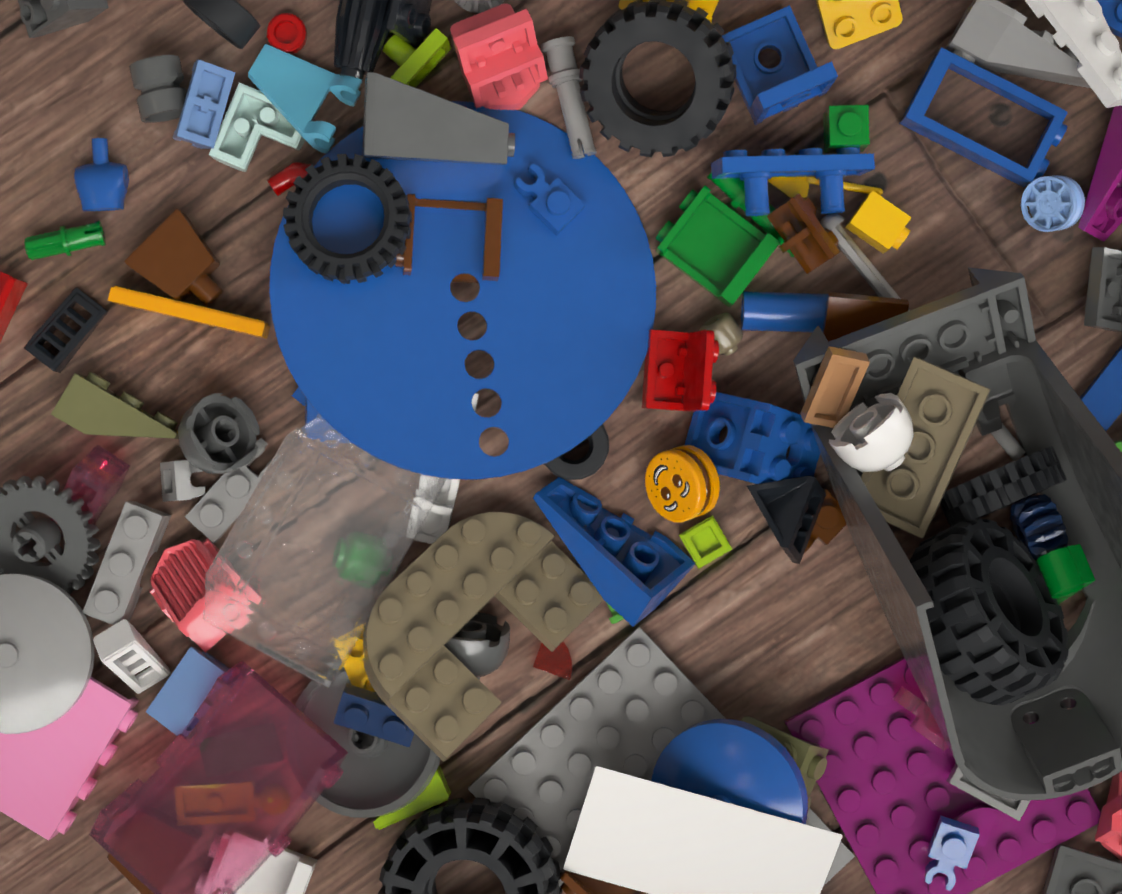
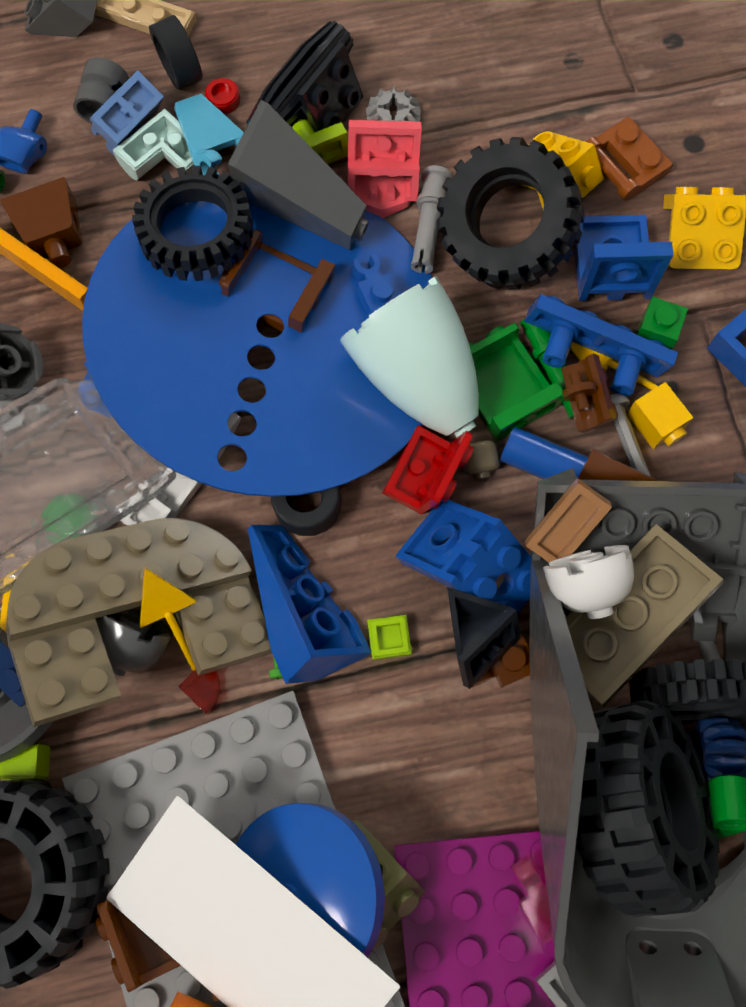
camera: 25 degrees right, 15 degrees down
light orange head [645,445,720,523] -> none
none -> yellow piece [140,567,197,671]
none -> light aqua cylinder [340,276,479,438]

